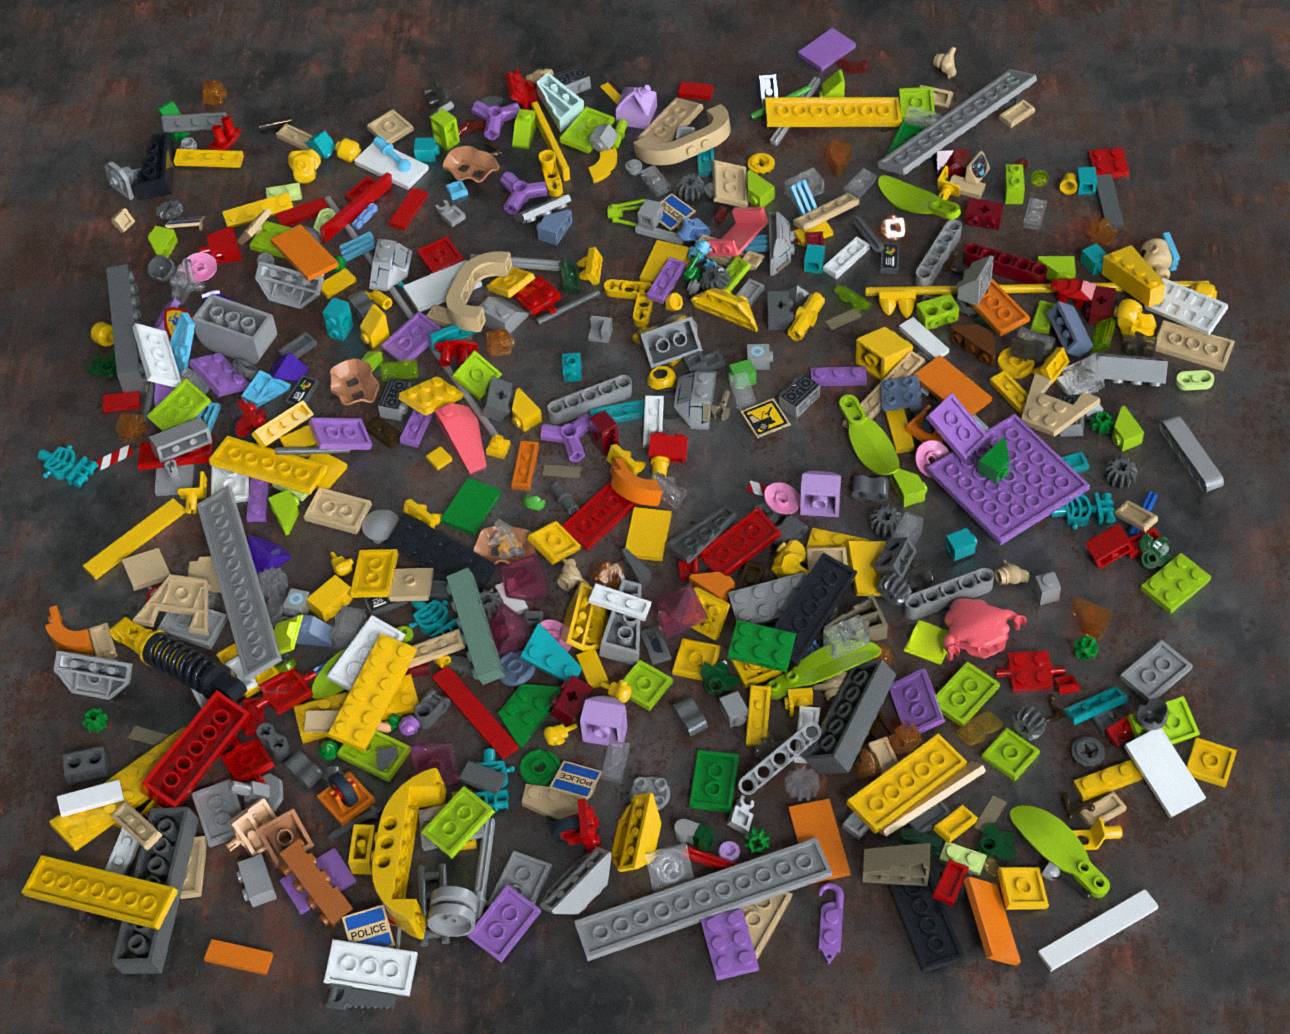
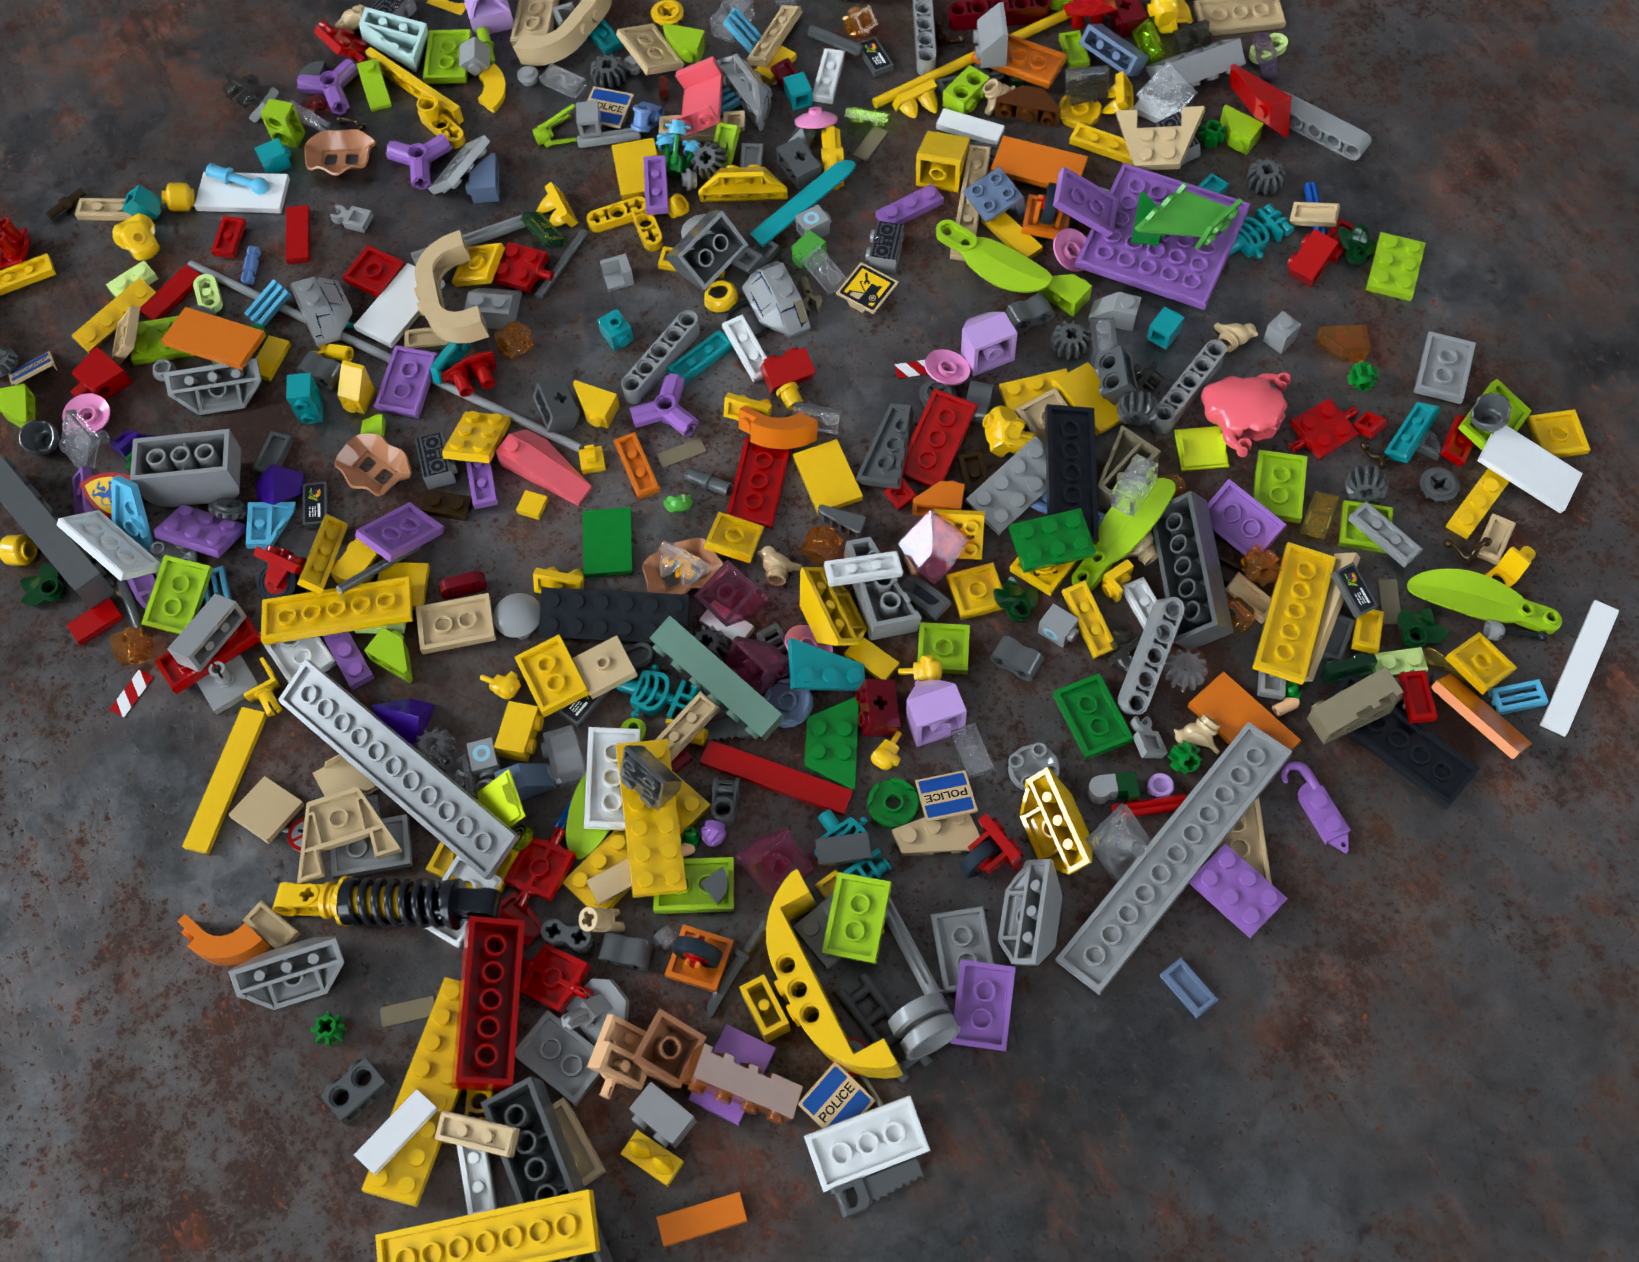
camera: 30 degrees left, 10 degrees up
teal torso [38,445,98,488] -> none
green plate [318,740,339,761] -> none
red tile [320,172,392,243] -> none
tan plate [367,109,414,144] -> none
clear neon green plate [380,359,419,382] -> none
medium azure tile [446,180,468,200] -> none
lime tile [452,350,502,400] -> none
dark red brick [589,410,619,456] -> none
none -> clear pin [290,99,331,132]
none -> dark red beam [439,571,487,599]
none -> tan hinge [579,907,625,933]
none -> dark grey slope [620,745,682,811]
none -> yellow tile [621,1130,684,1187]
none -> teal piece [749,160,856,247]
none -> bright pink dish [795,107,838,129]
none -> tan animal [983,79,1016,116]
none -> light grey slope [1088,292,1141,332]
none -> bright green piece [1135,182,1243,250]
none -> sand blue tile [1160,957,1219,1019]
none -> tan animal [1174,714,1220,755]
none -> red wedge [1229,64,1292,138]
none -> clear purple piece [1251,32,1279,83]
none -> light nougat arm [1272,682,1301,717]
none -> tile [1330,562,1378,618]
none -> light grey tile [1348,501,1423,568]
none -> medium azure tile [1488,679,1549,715]

